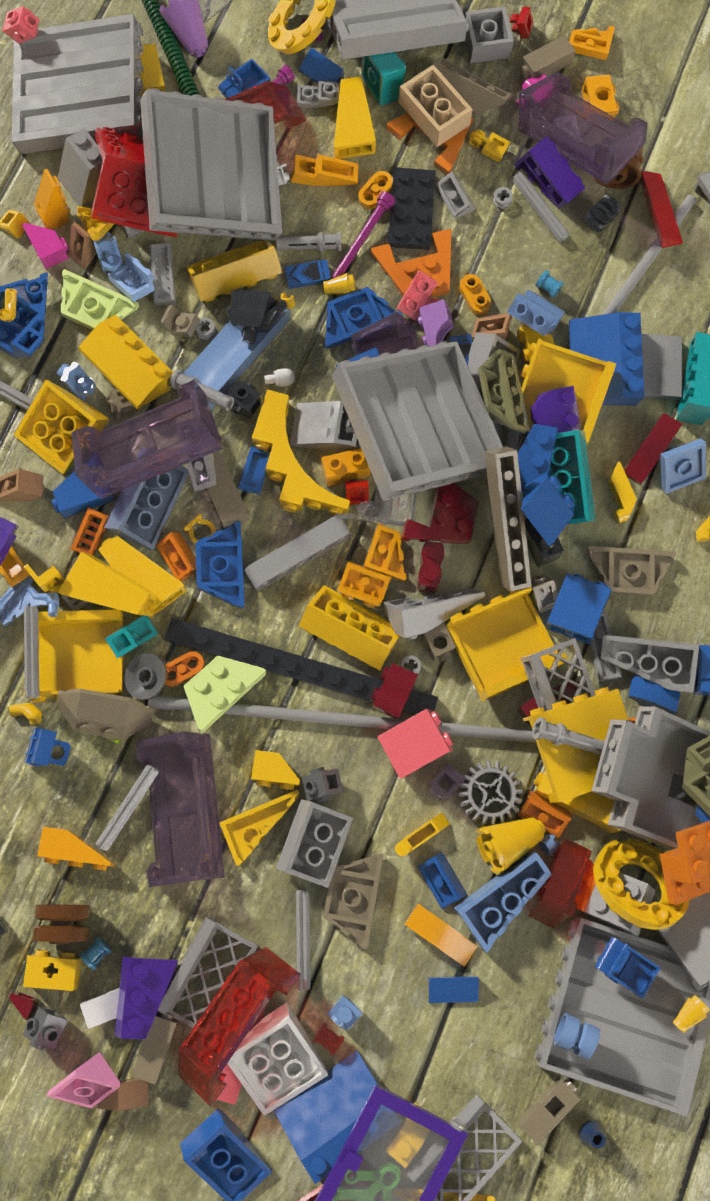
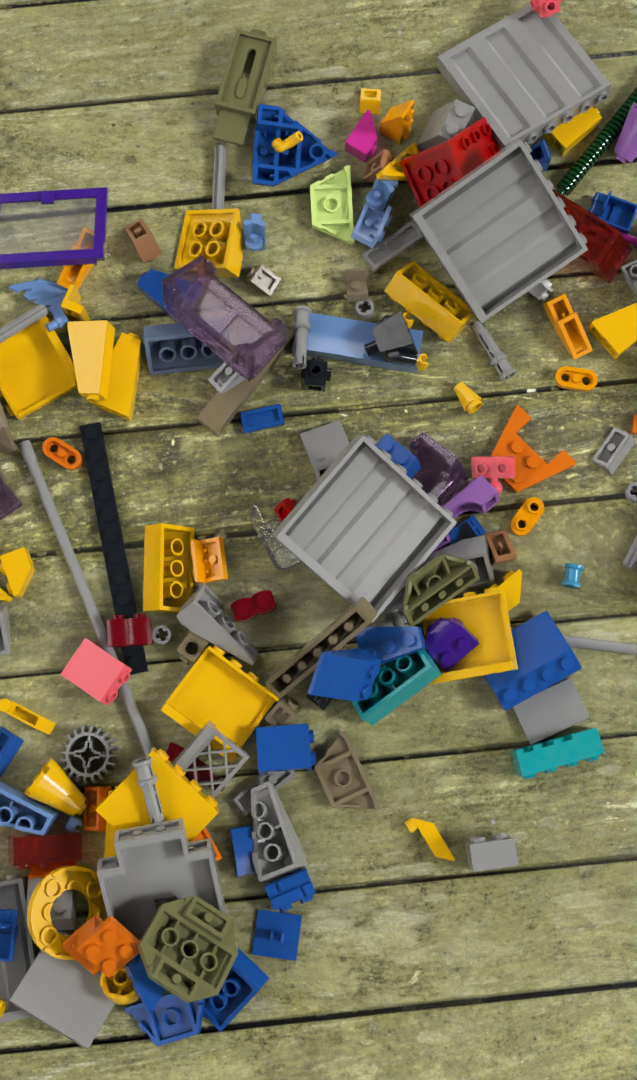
camera: 65 degrees right, 5 degrees up
orange slope [70,508,110,556] -> none
yellow slope [78,315,174,409] -> none
teal slope [105,615,158,659] -> none
dark grey dish [125,653,167,700] -> none
orange slope [156,532,196,582] -> none
yellow piece [183,514,216,544] -> none
yellowish green wing [184,656,266,734] -> none
blue wing [195,521,244,609] -> none
light grey beam [245,515,352,591] -> none
yellow arch [252,389,350,516] -> none
white cylinder [264,368,295,387] -> none
blue tile [285,259,331,289] -> none
dark grey brick [302,767,343,803] -> none
light orange brick [321,448,371,487] -> none
blue wing [325,287,403,350] -> none
magenta piece [332,191,396,279] -> none
light orange wing [363,524,407,583] -> none
black plate [388,167,436,250] -> none
dark red wing [400,483,479,544] -> none
brick [428,763,466,801] -> none
medium blue panel [507,289,565,336] -> none
yellow piece [608,461,637,524] -> none
dark red slope [624,413,683,485] -> none
medium blue tile [660,438,706,494] -> none

